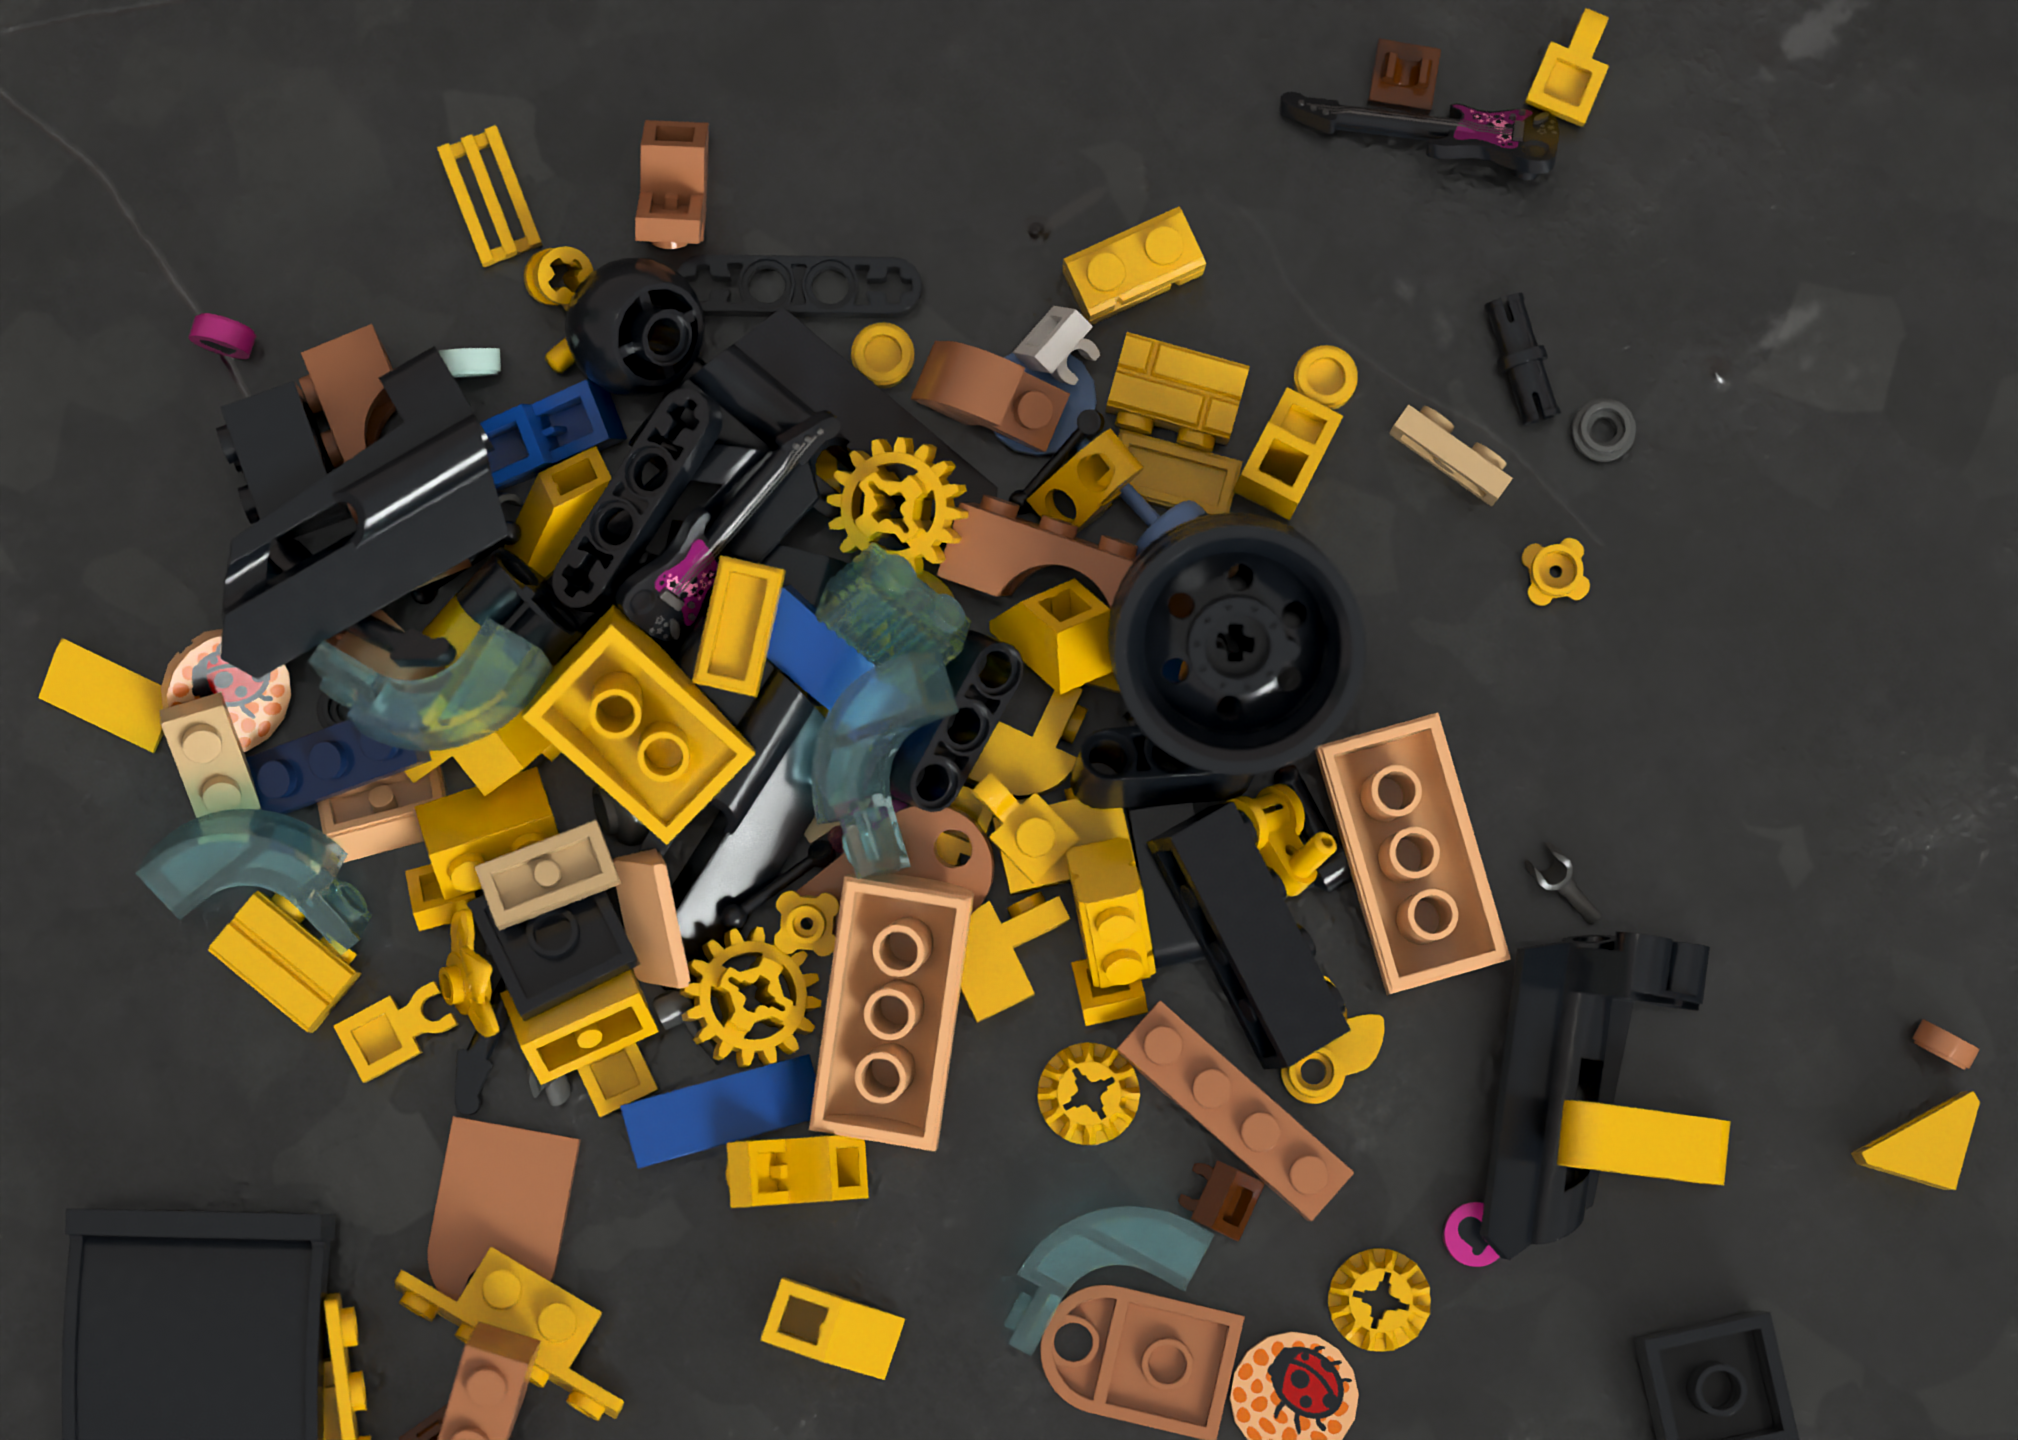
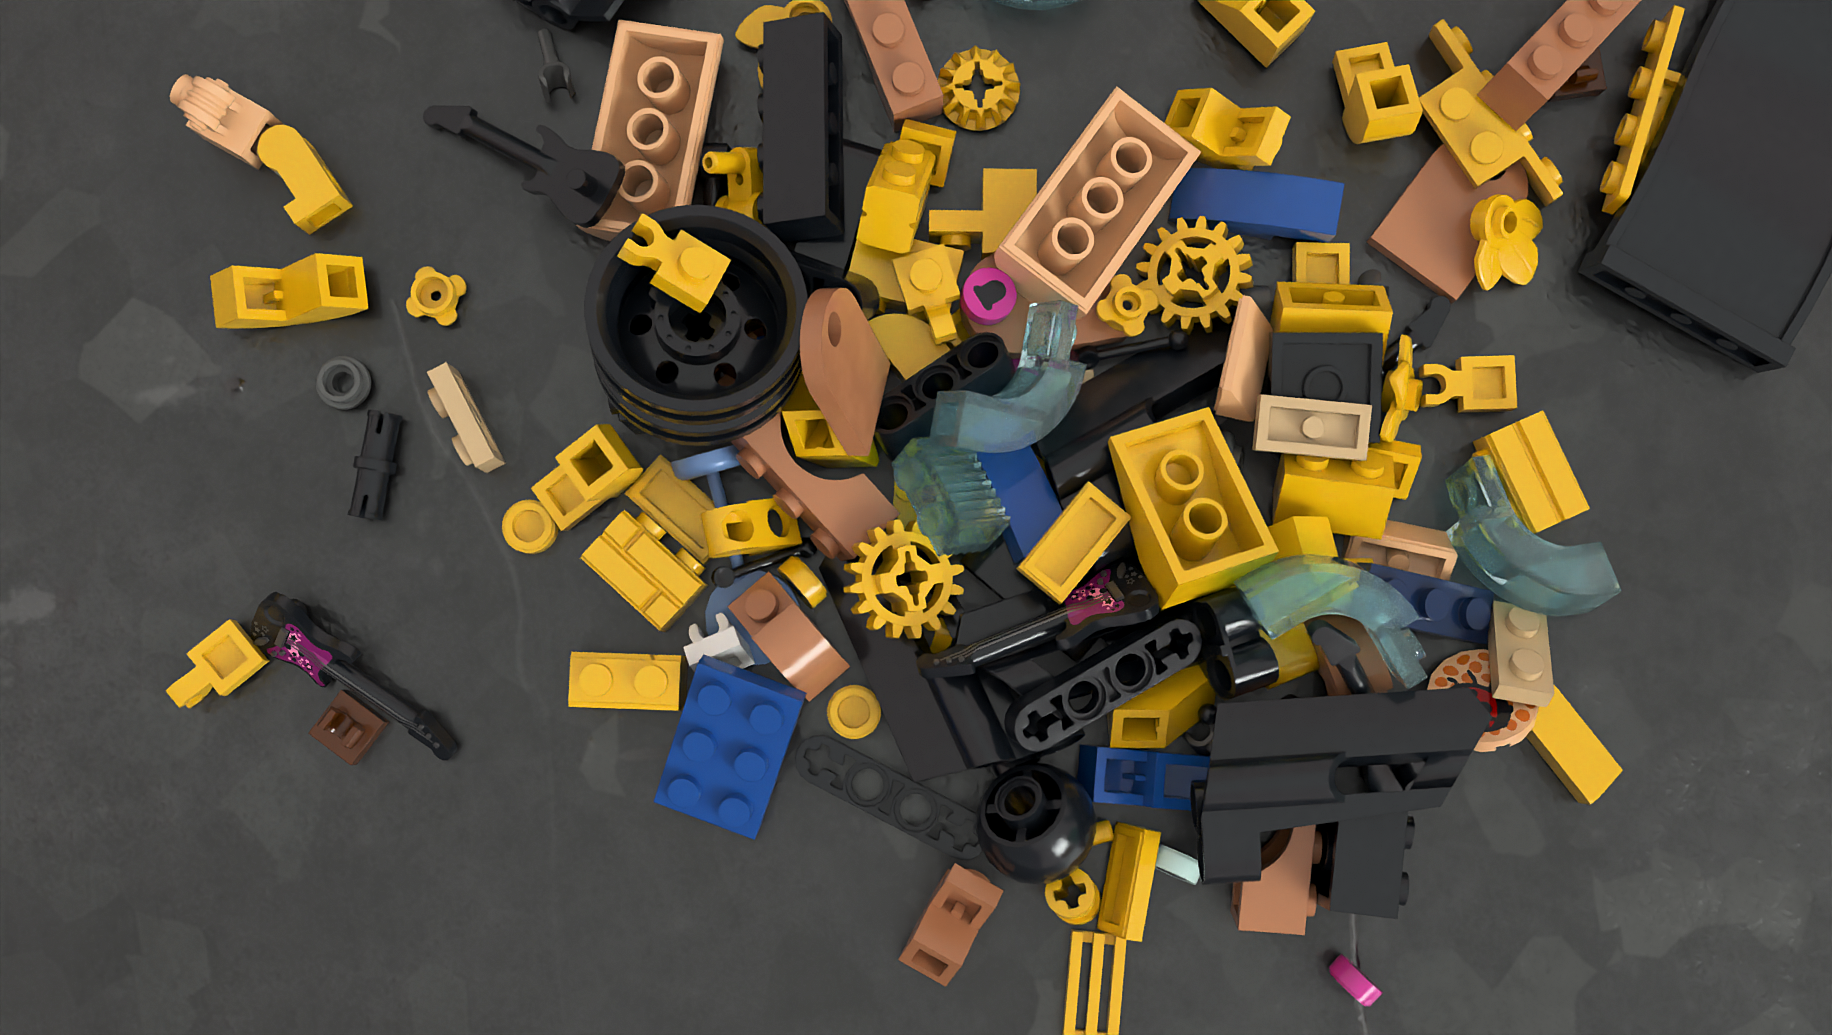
camera: 145 degrees left, 0 degrees up
none -> light nougat brick [170,74,284,170]
none -> yellow brick [210,253,369,329]
none -> yellow leg [257,125,353,235]
none -> black piece [423,105,625,228]
none -> yellow plate [617,213,731,313]
none -> blue plate [653,654,807,840]
none -> yellow tile [777,556,827,609]
none -> nougat tile [800,288,891,456]
none -> dark pink tile [960,267,1017,325]
none -> yellow tile [1097,822,1161,942]
none -> yellow brick [1332,42,1423,144]
none -> yellow plate [1470,194,1543,291]

